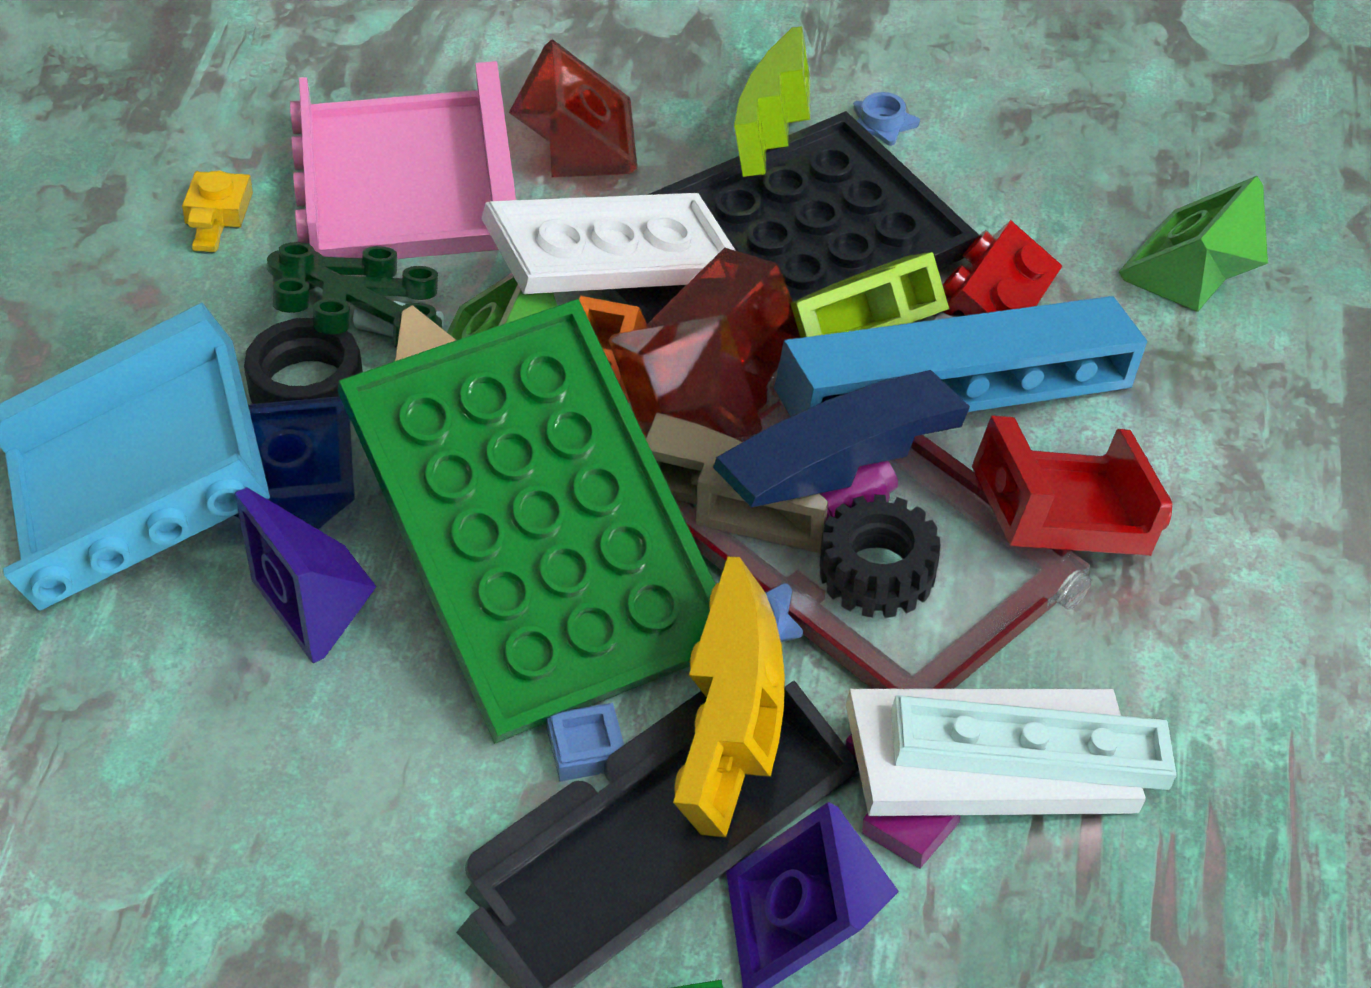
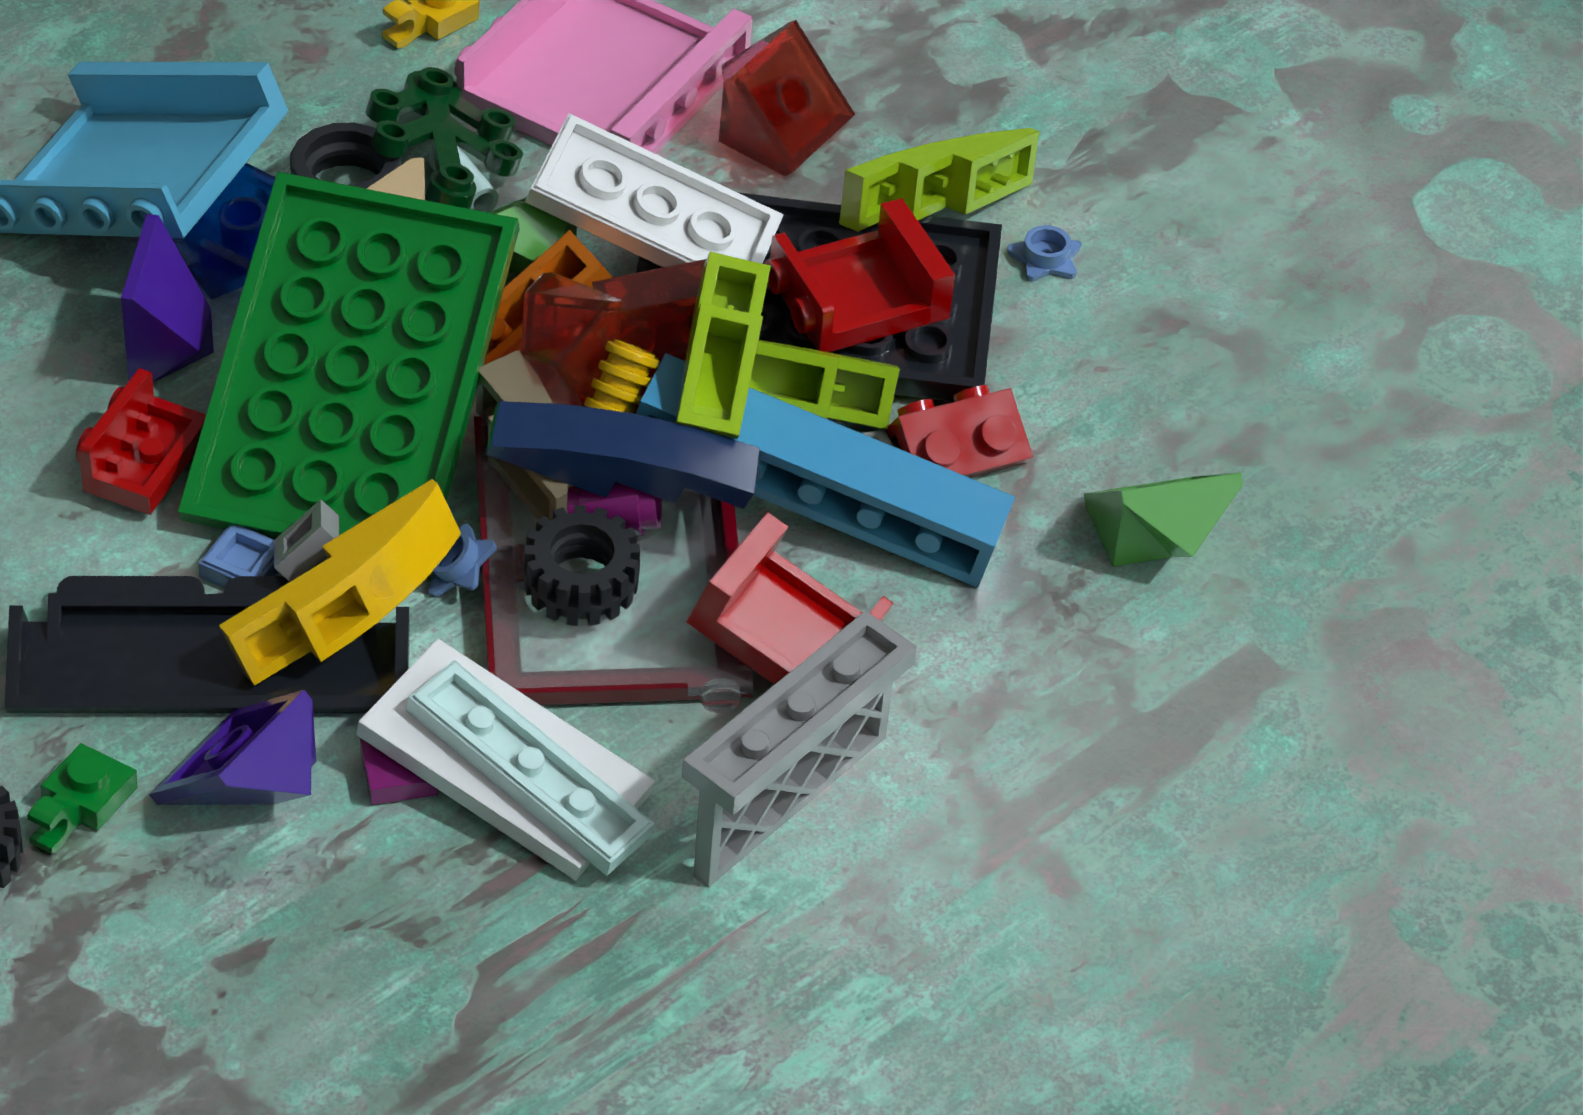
camera: 35 degrees right, 0 degrees up
none -> red bracket [76,368,206,515]
none -> light grey plate [274,499,339,582]
none -> yellow piece [584,340,660,414]
none -> lime slope [676,251,771,439]
none -> light grey fence [682,611,917,888]
none -> red panel [765,198,955,352]

